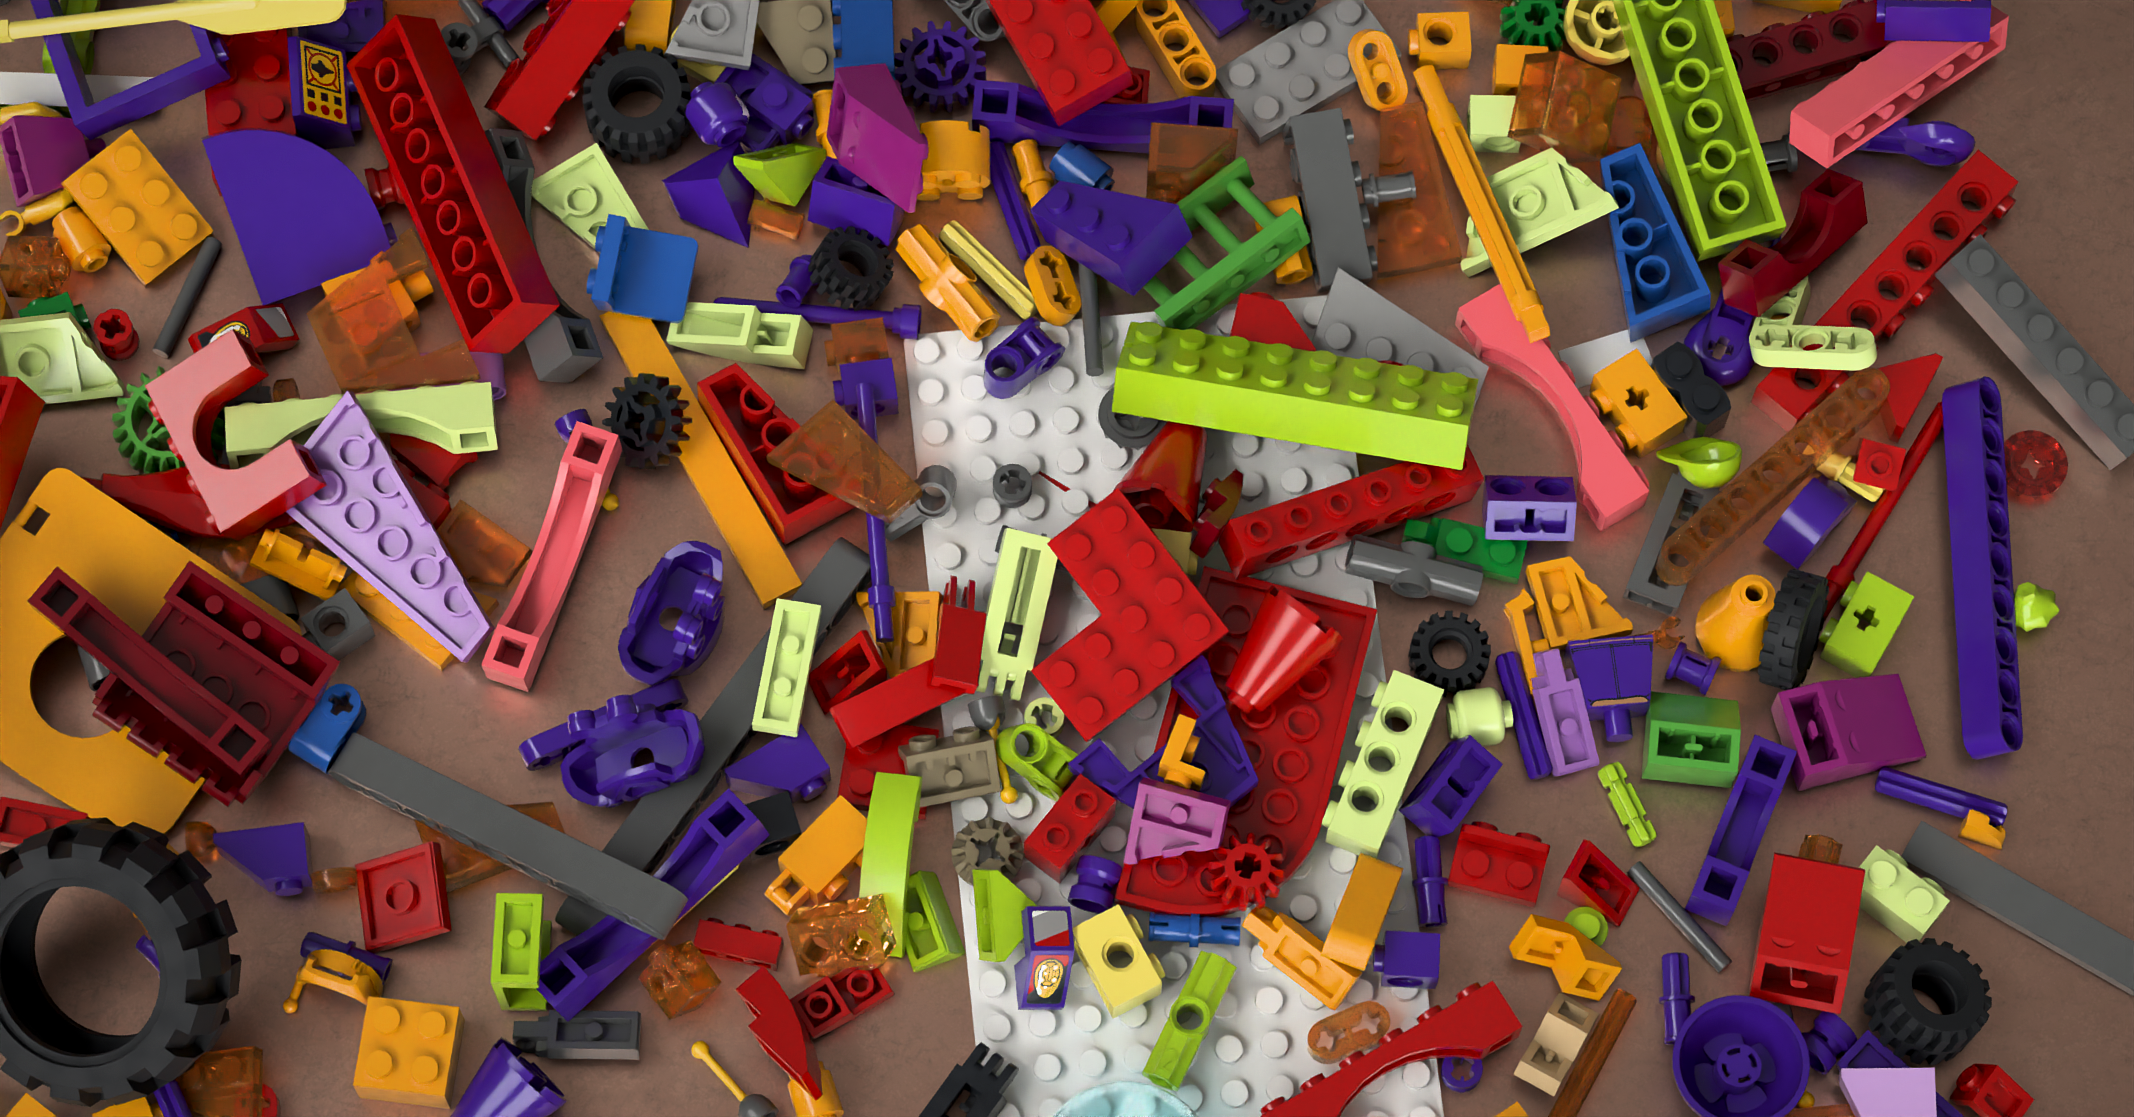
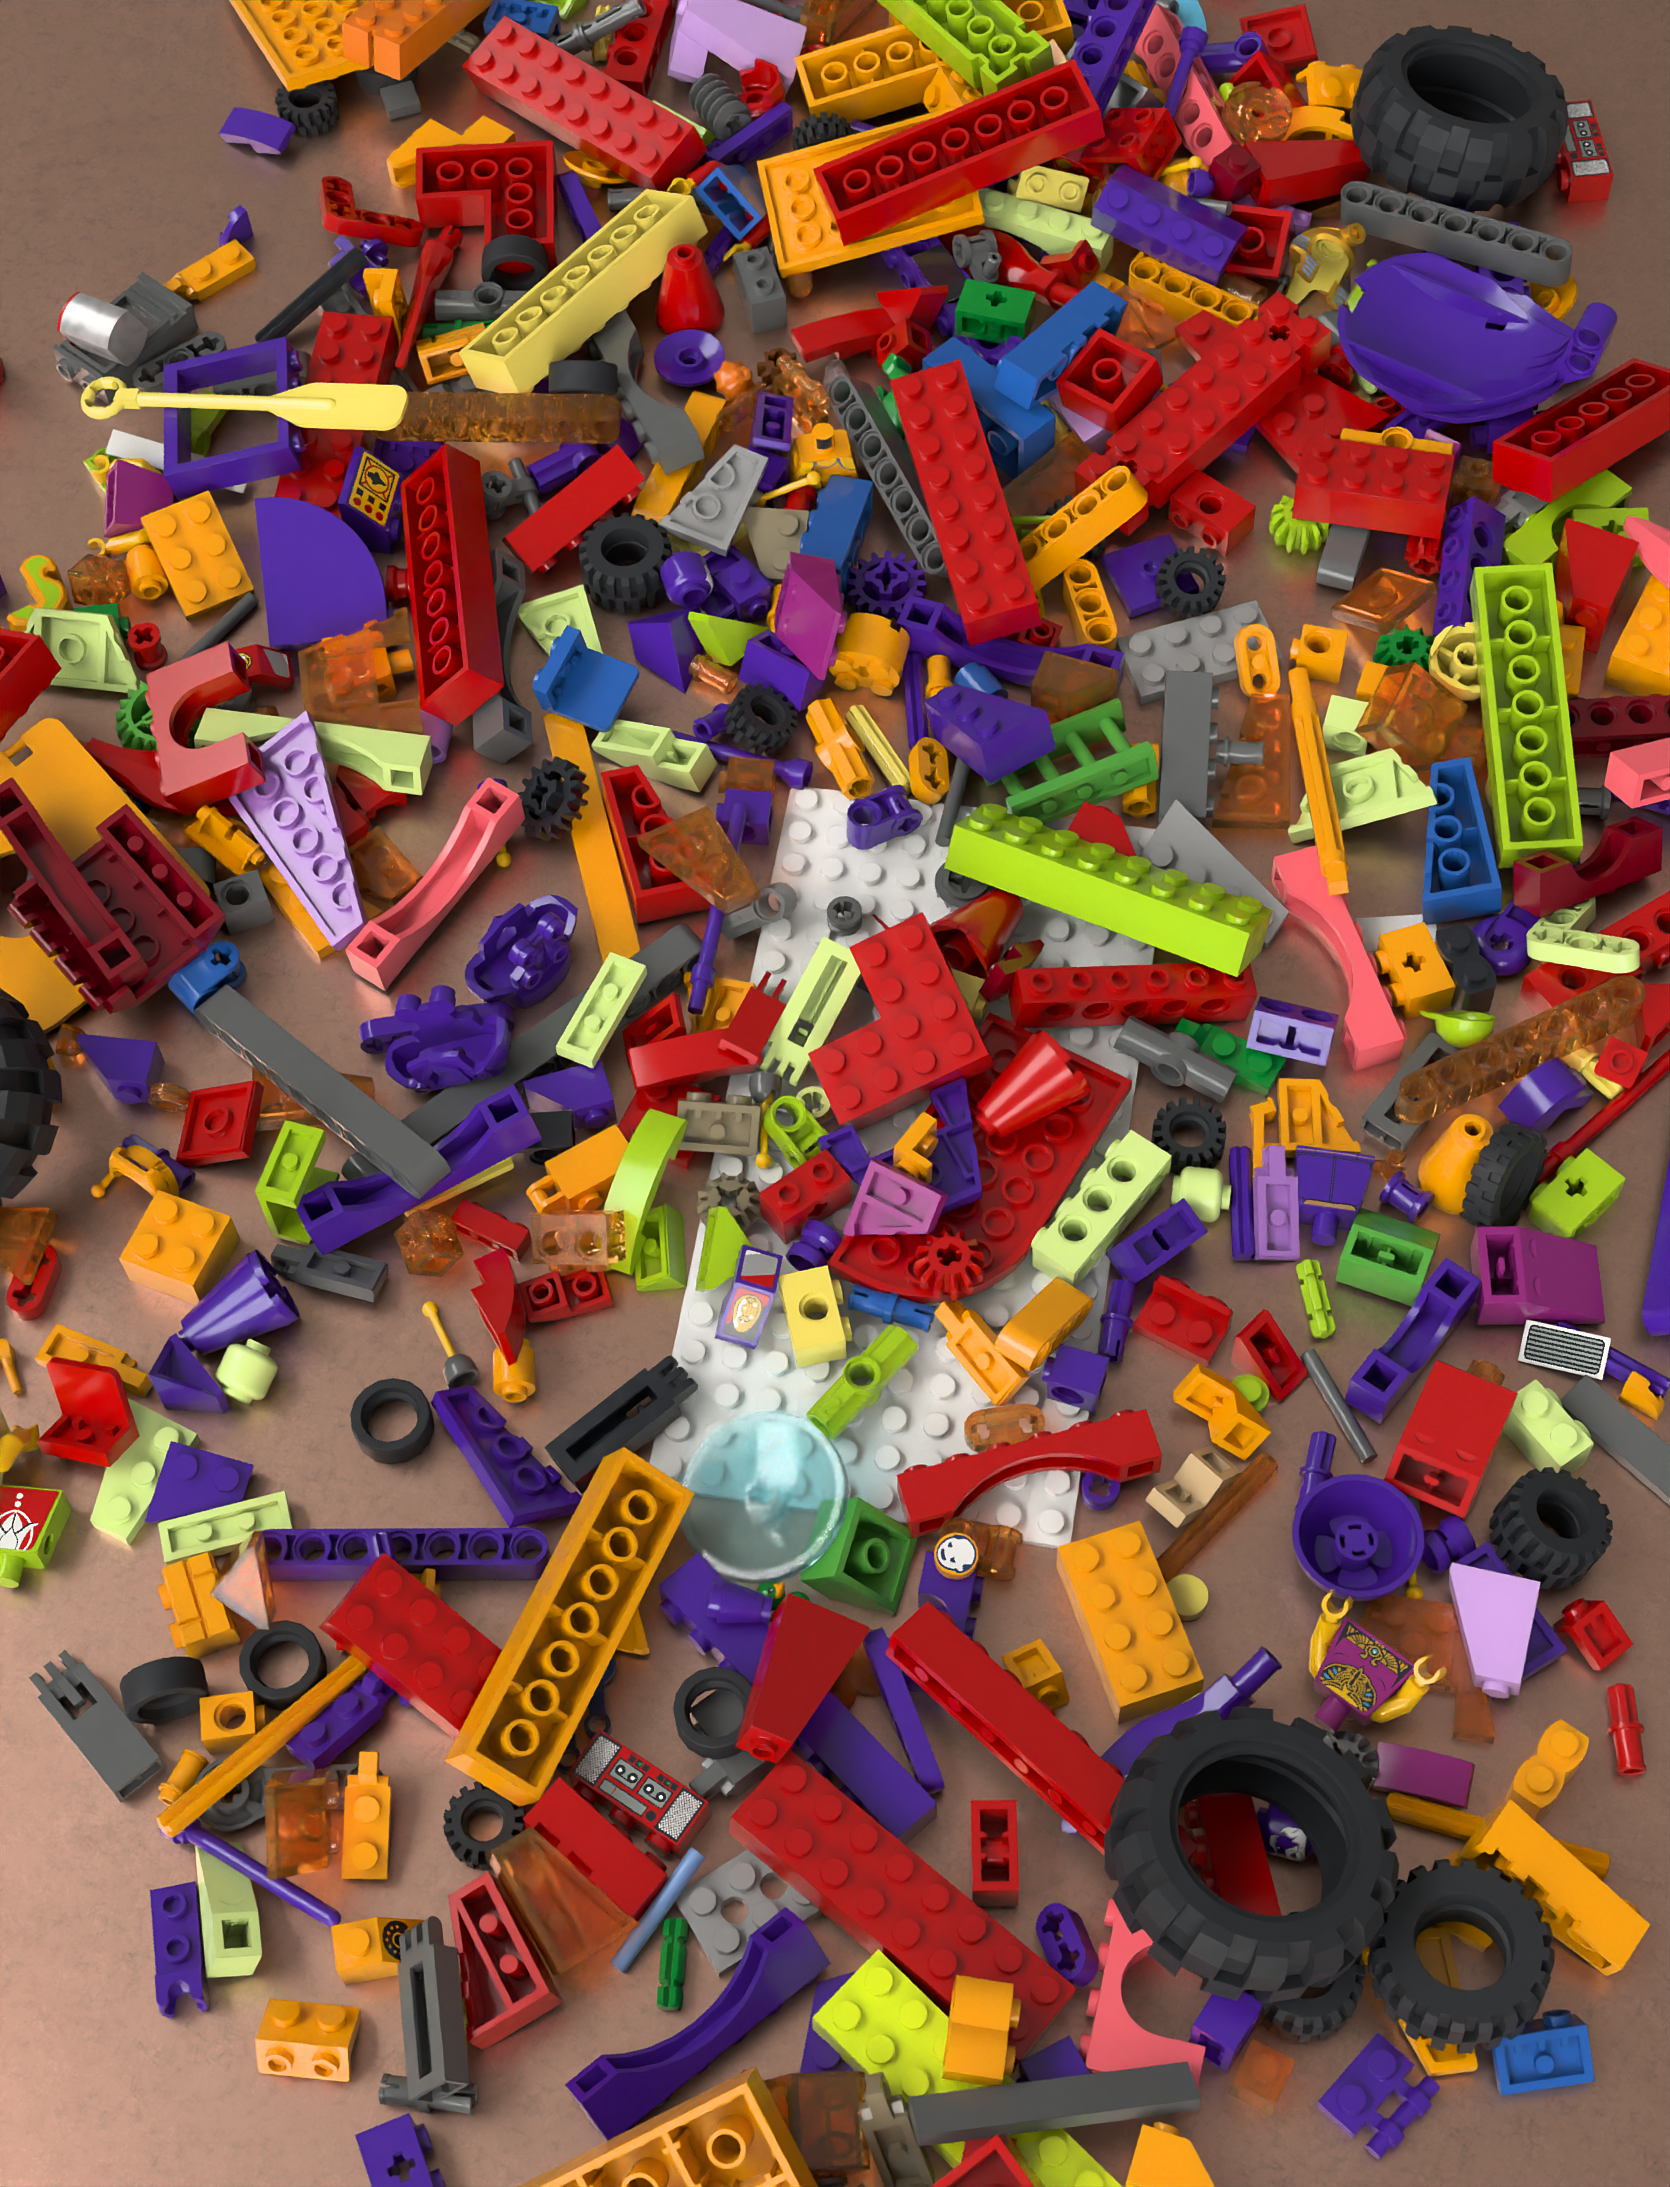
camera: 20 degrees right, 10 degrees down
none -> sticker [1518,1320,1611,1380]

